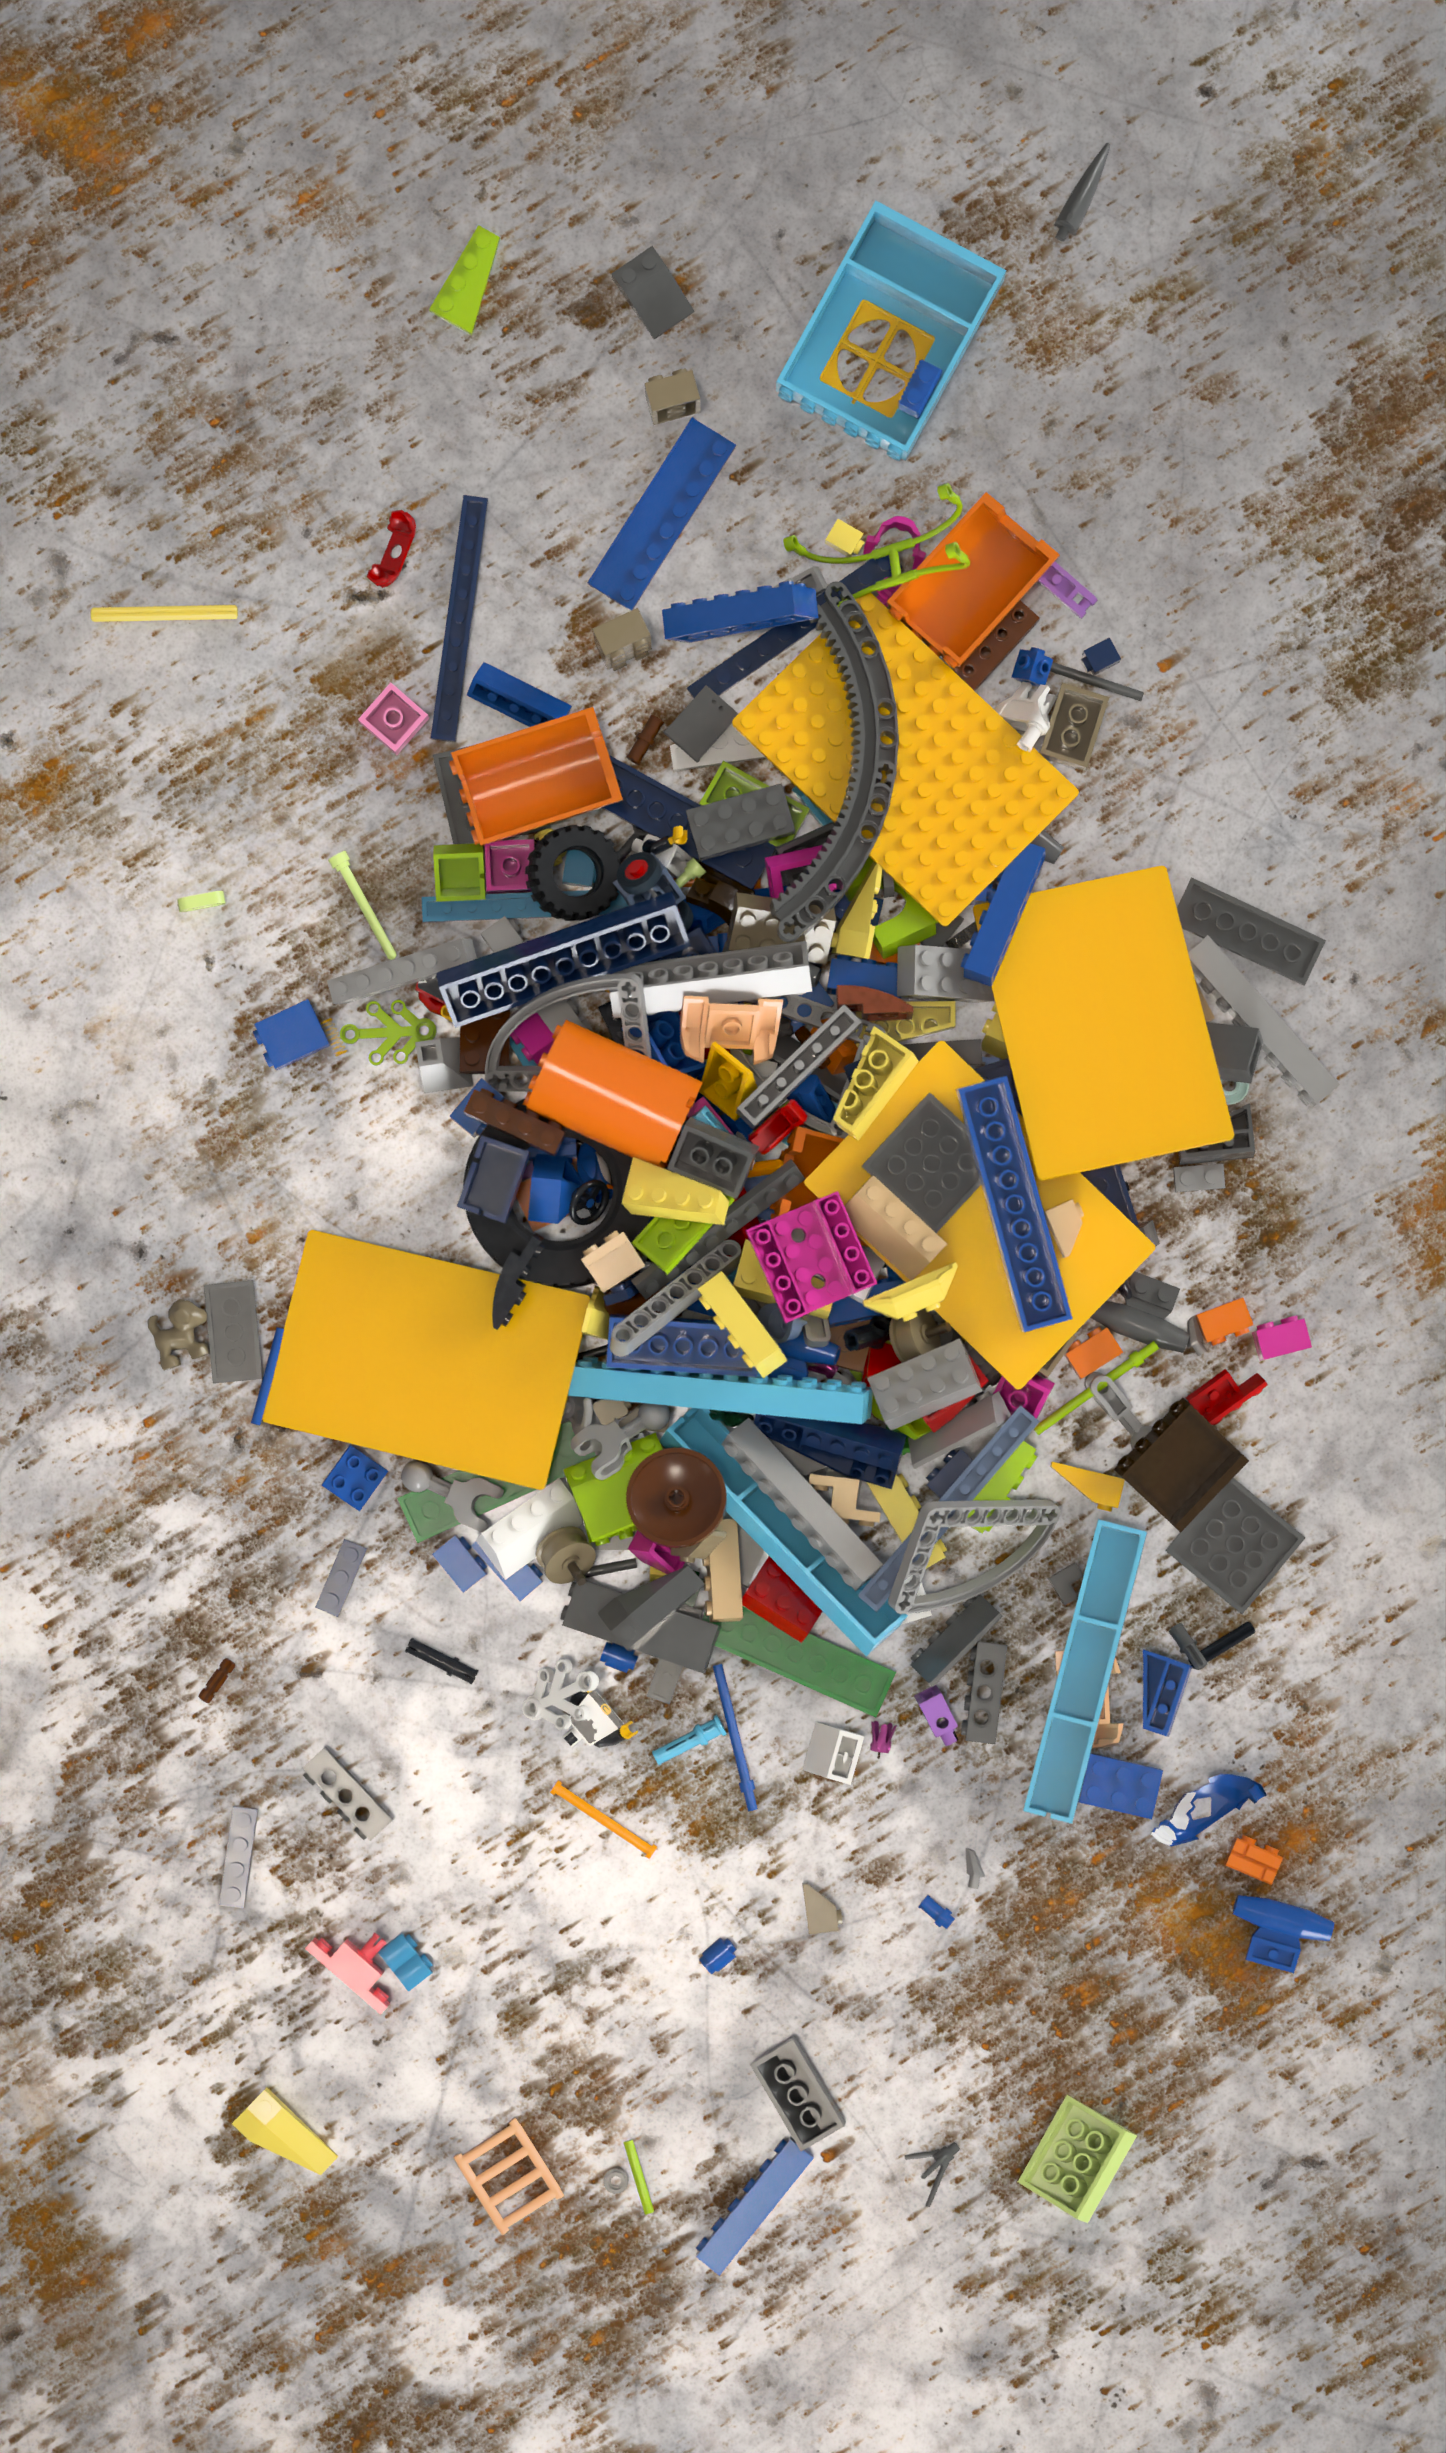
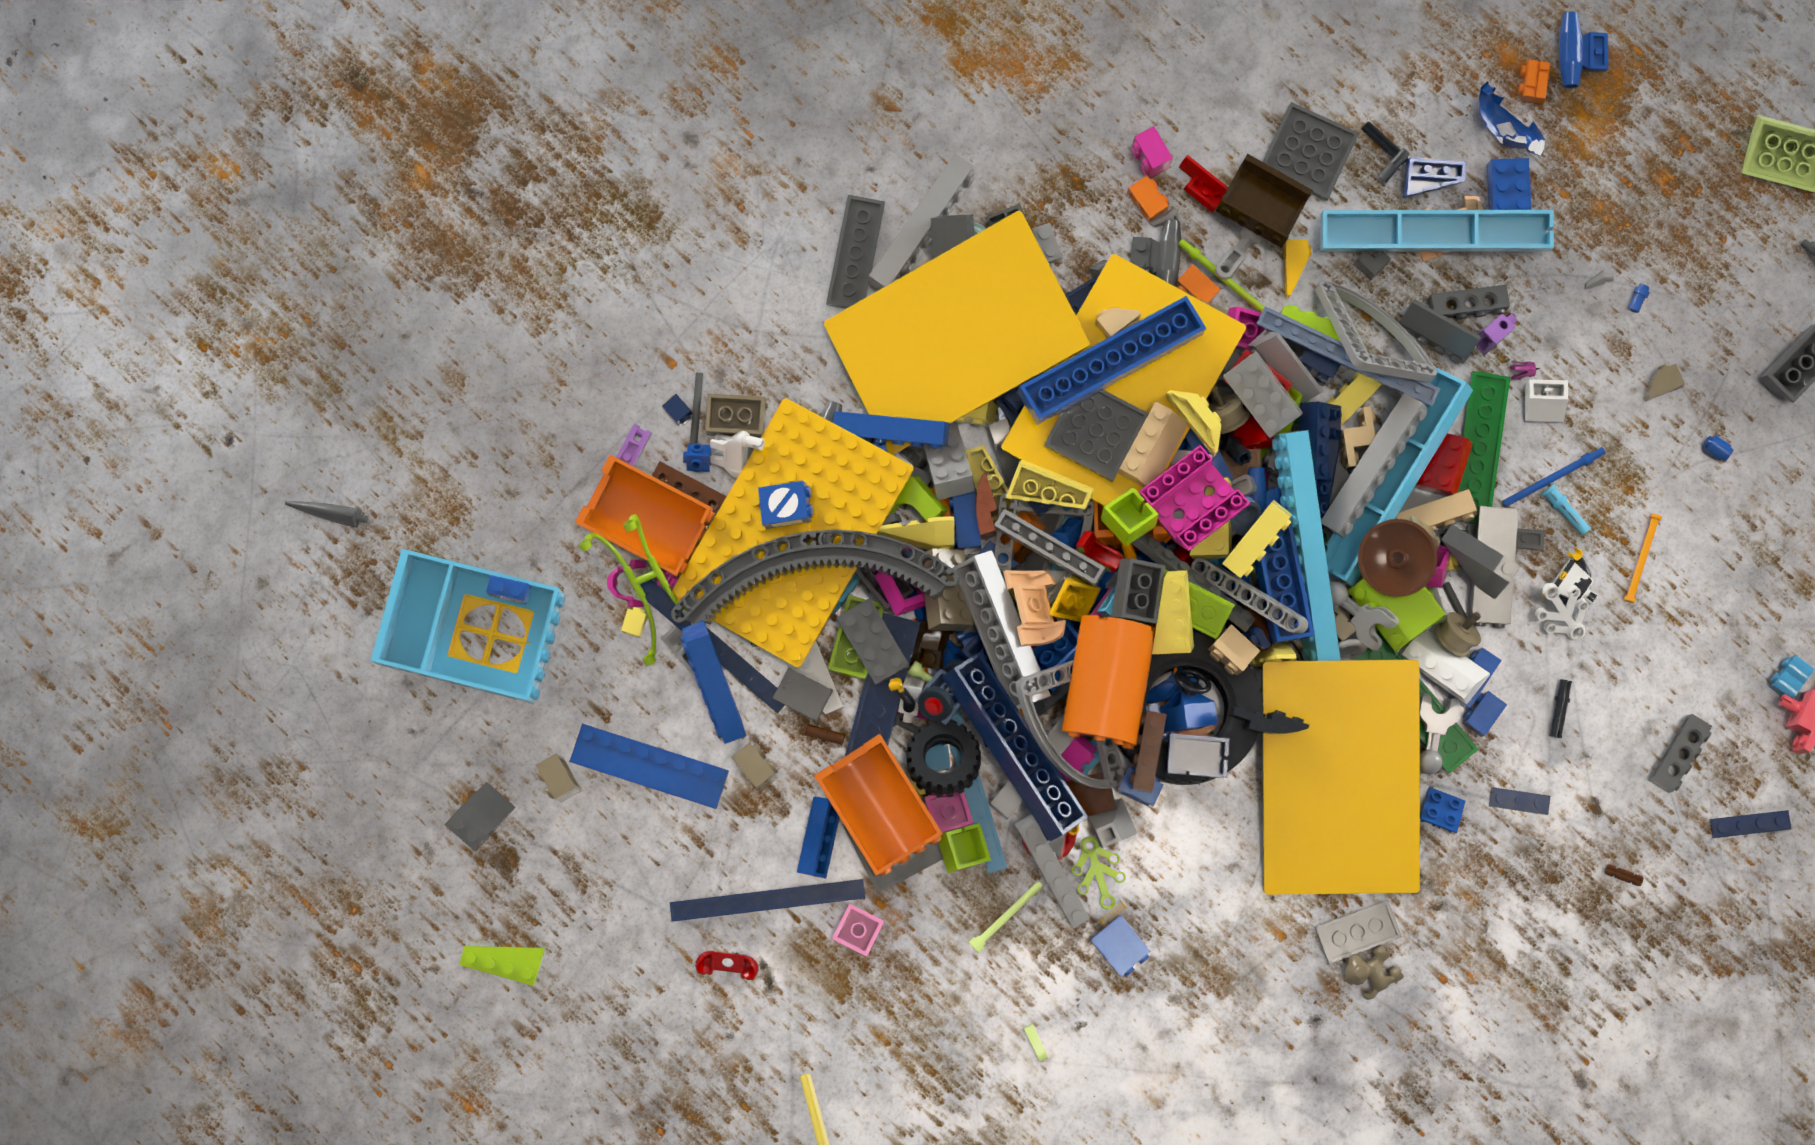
camera: 105 degrees left, 5 degrees down
blue bar [251,1327,284,1426] -> none
blue brick [600,1642,638,1673] -> none
none -> blue brick [758,480,814,529]
none -> lime piece [1101,488,1159,546]

